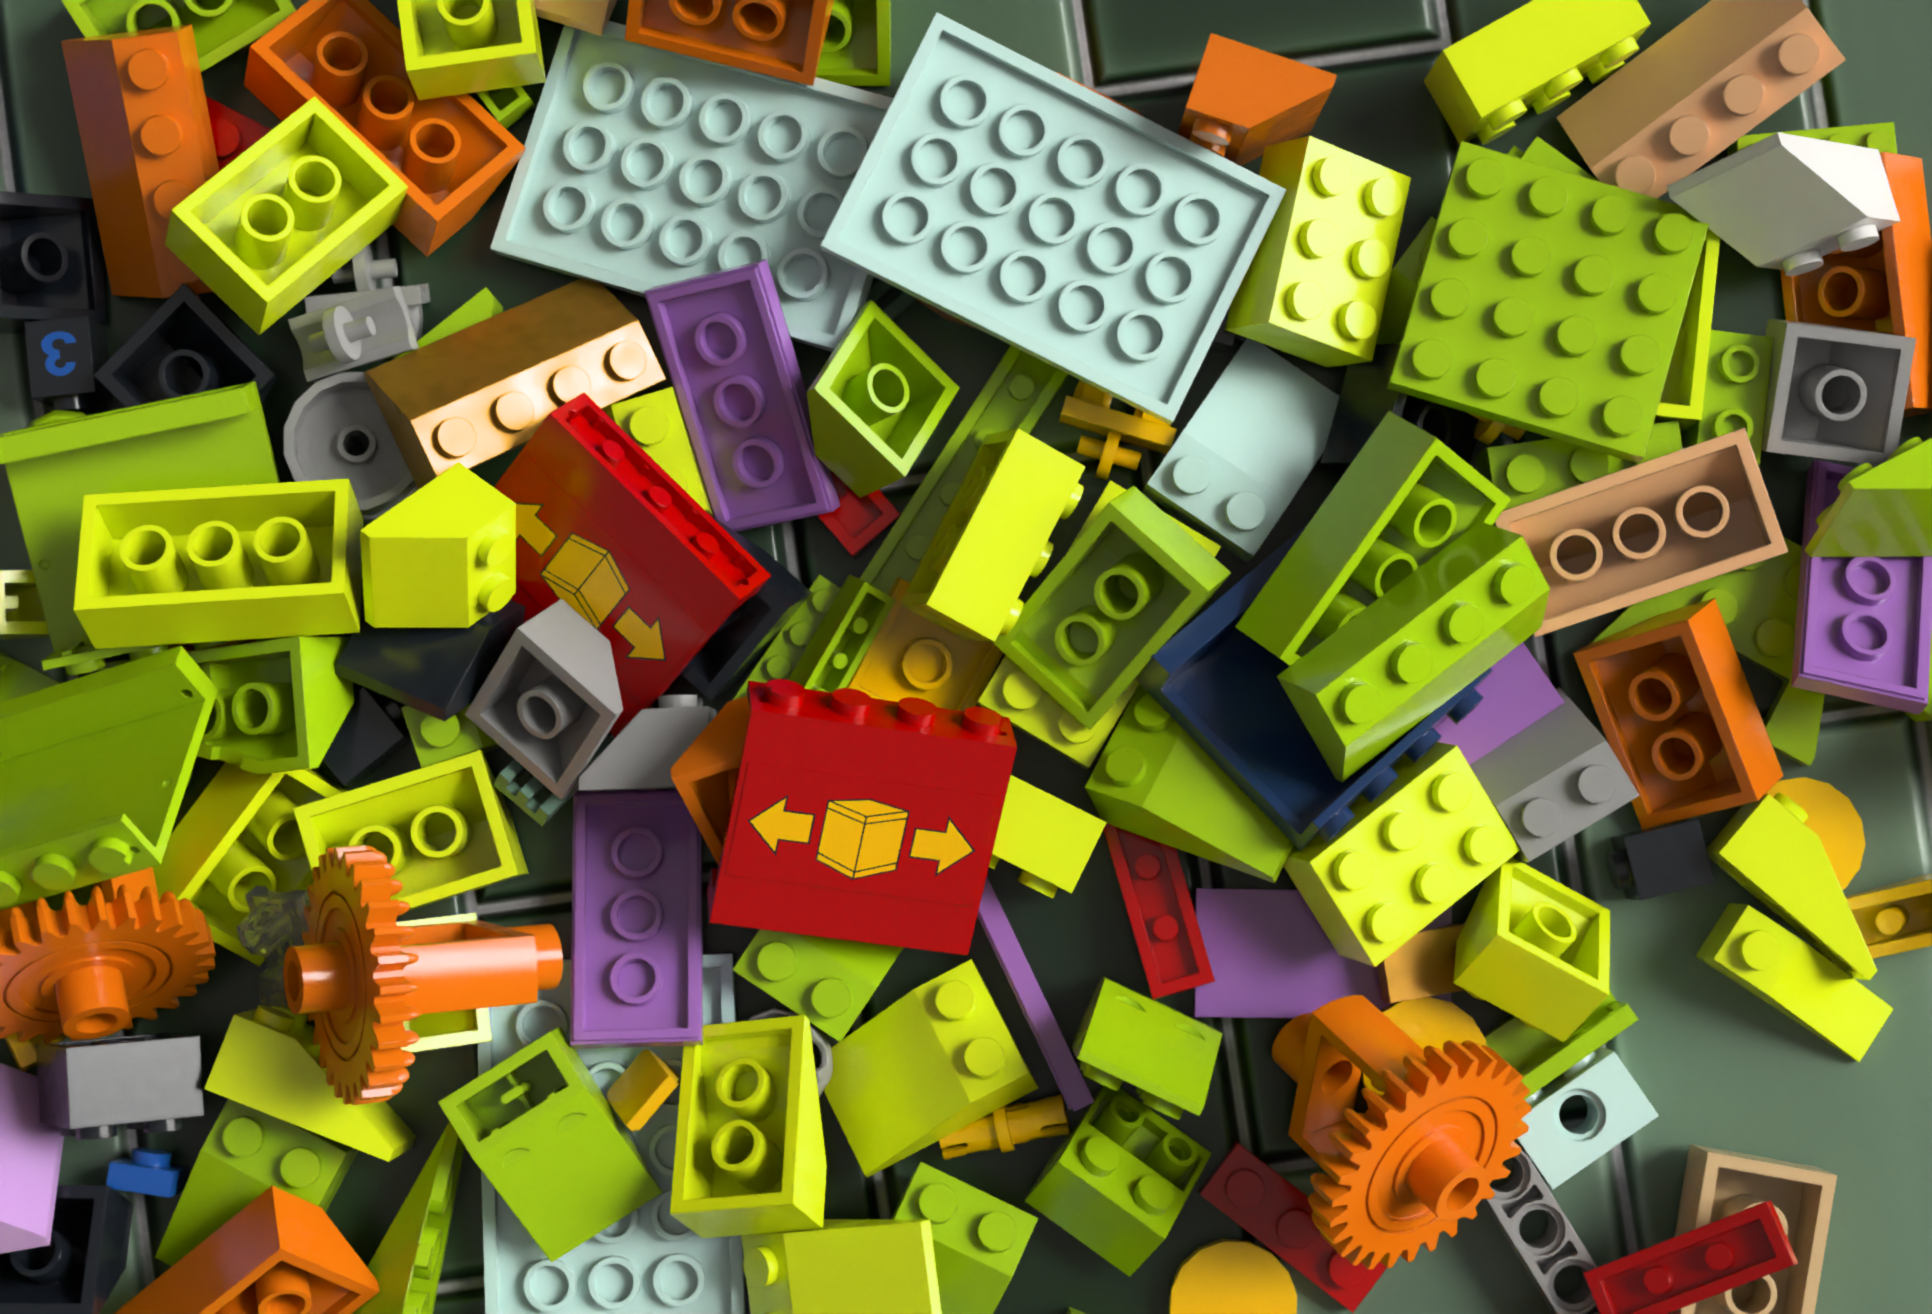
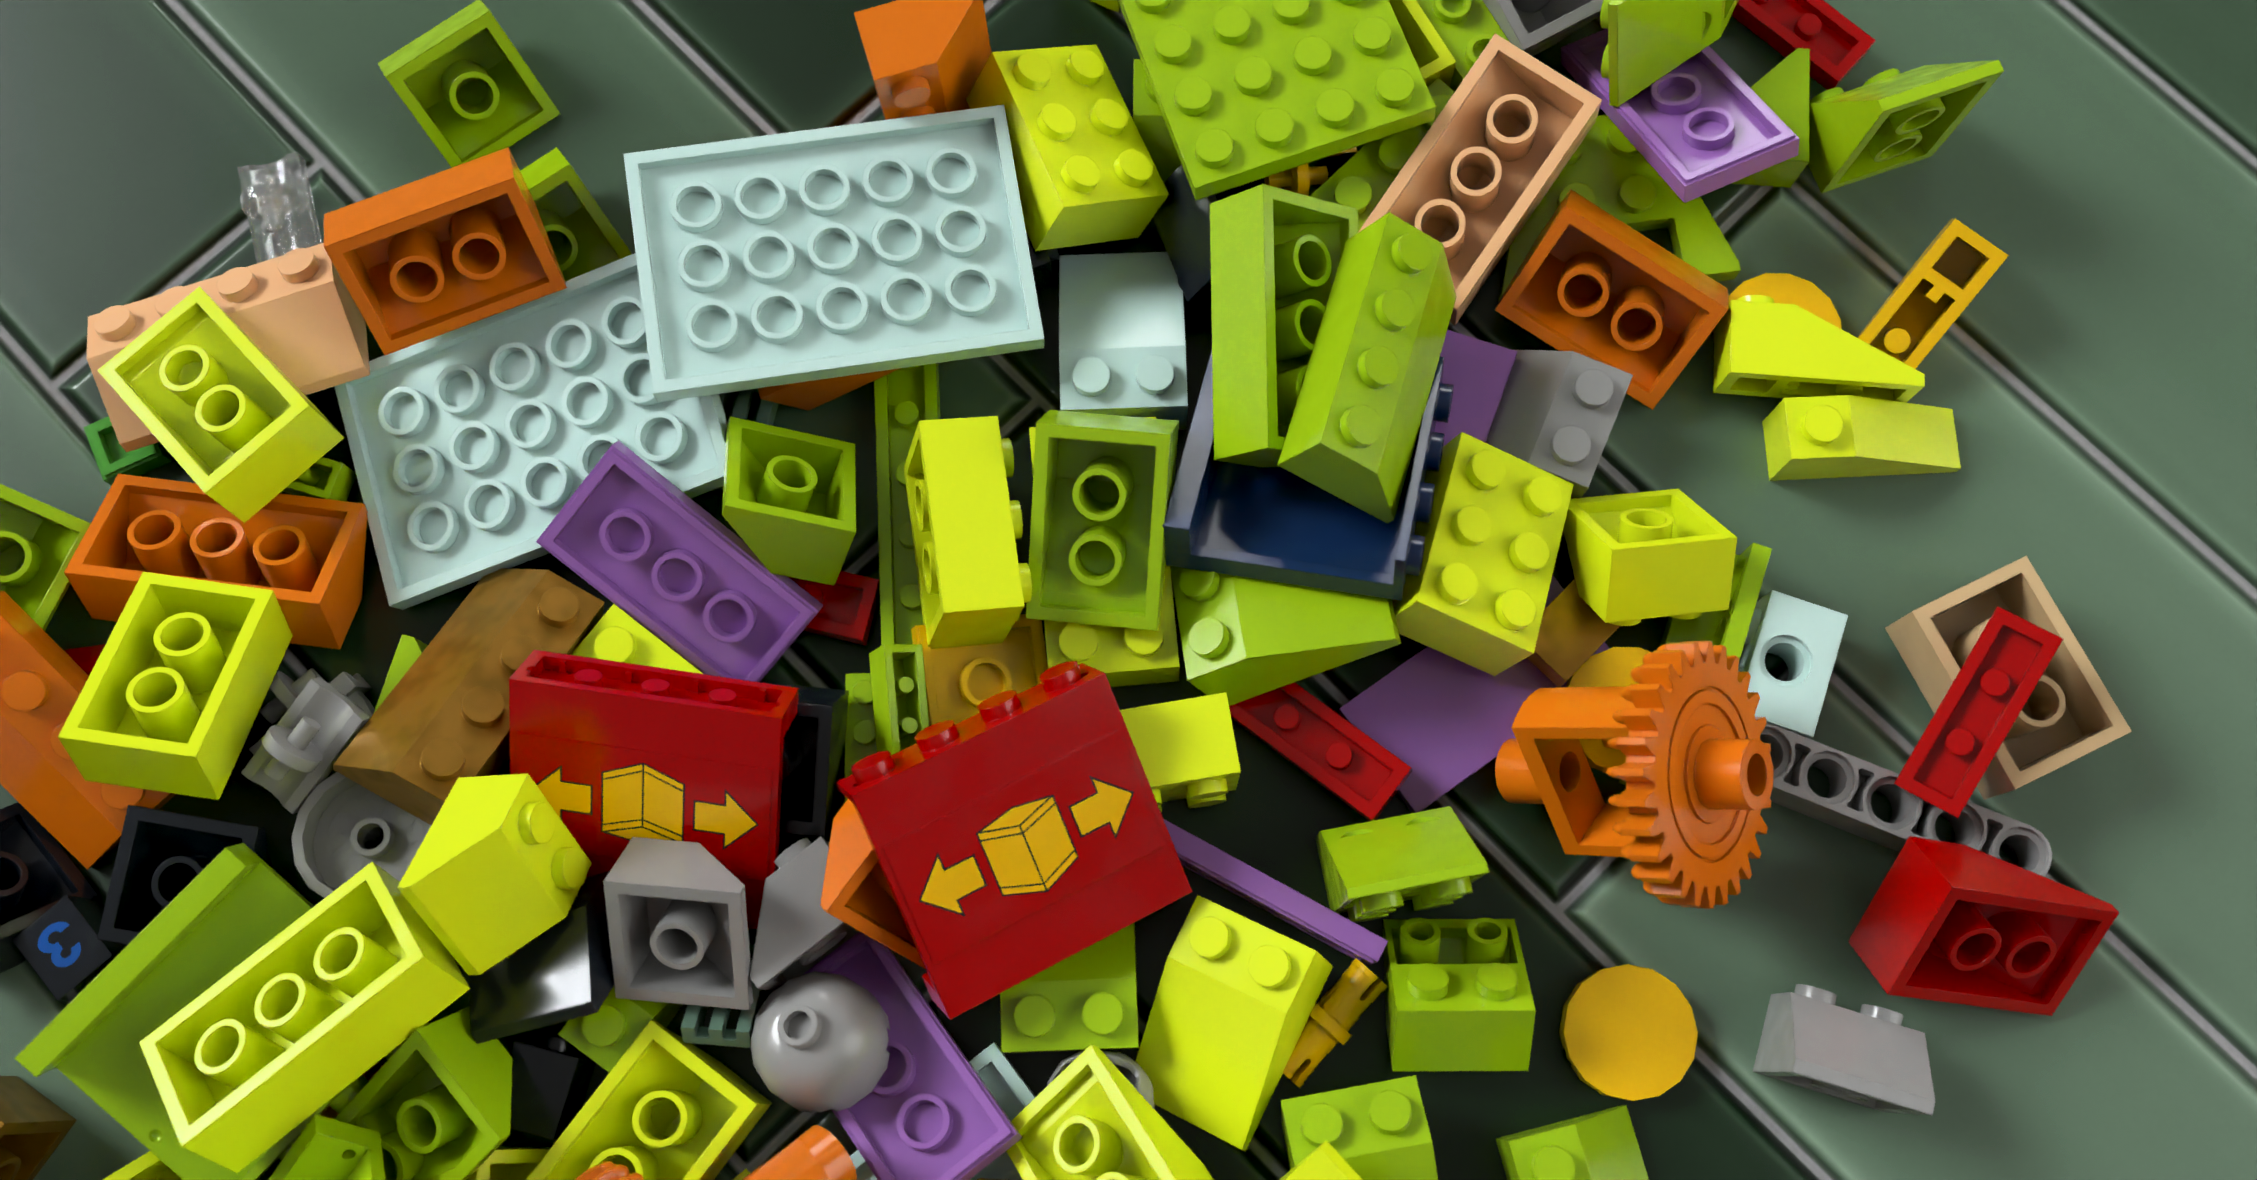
camera: 30 degrees left, 10 degrees down
yellow hips [1059,380,1177,481] -> none
red plate [1197,1141,1387,1313] -> none
black brick [1606,819,1715,900] -> none
none -> light grey cylinder [751,971,890,1113]

